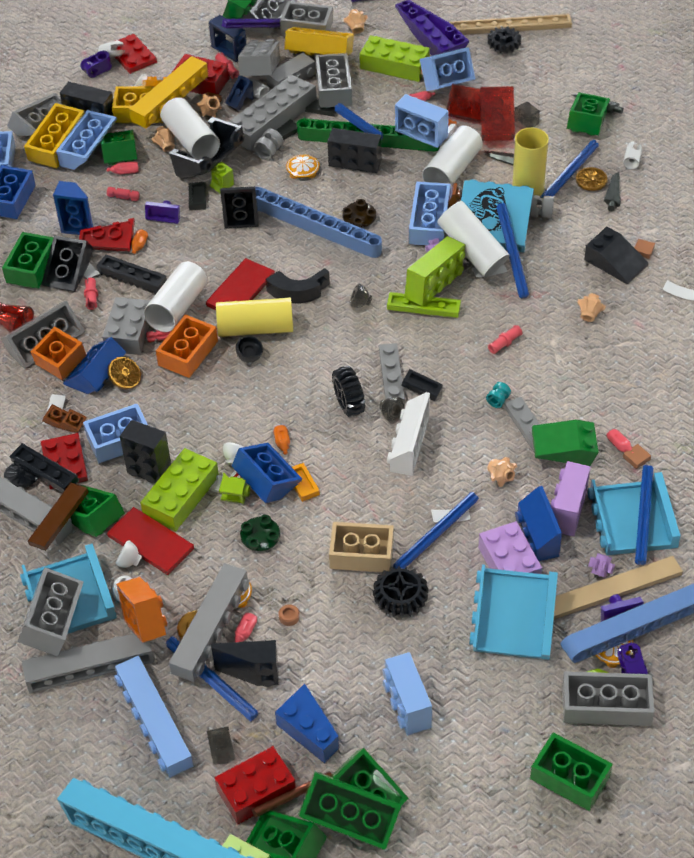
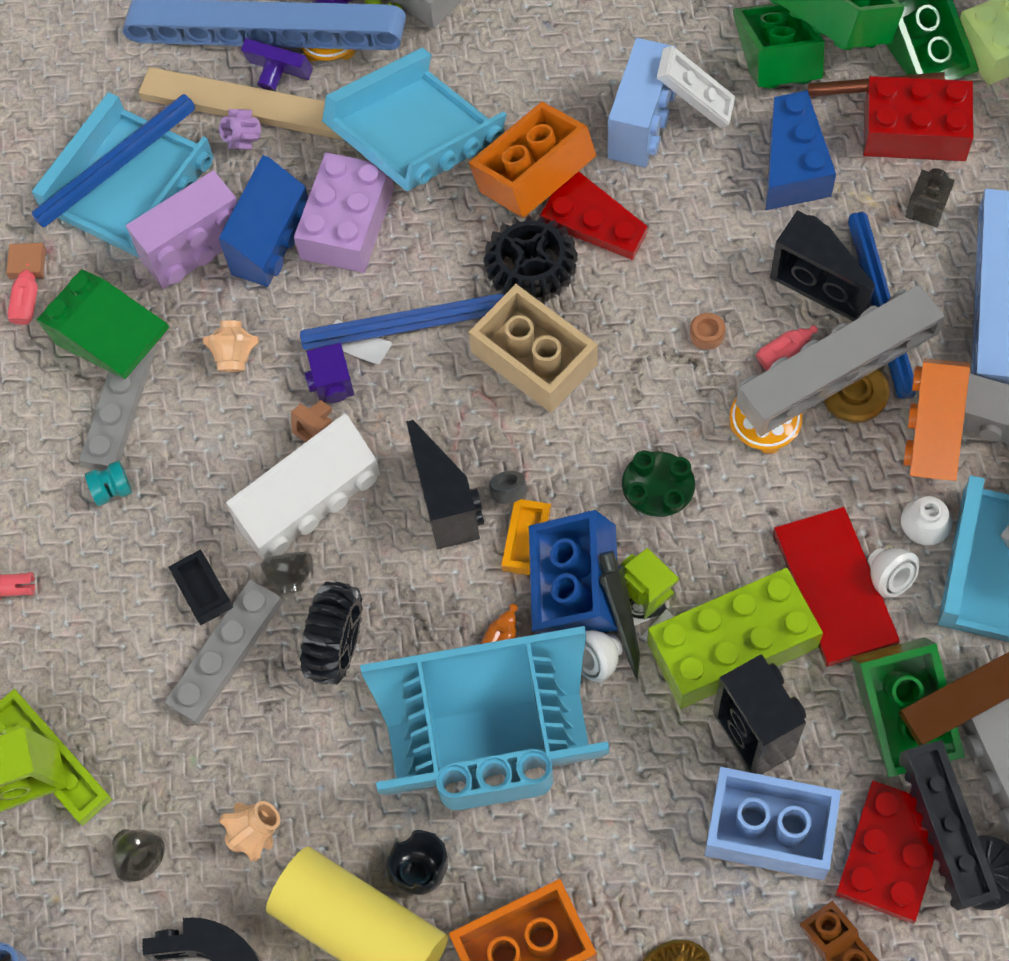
camera: 140 degrees left, 15 degrees up
none -> light nougat rock [219,801,280,861]
none -> nougat tile [291,400,332,443]
none -> dark purple brick [304,342,355,403]
none -> medium azure panel [360,626,609,810]
none -> black slope [406,420,484,550]
none -> orange brick [468,101,597,218]
none -> dark grey tile [489,471,527,504]
none -> red wing [540,171,648,260]
none -> pearl dark grey bar [599,551,640,680]
none -> white tile [657,46,735,128]

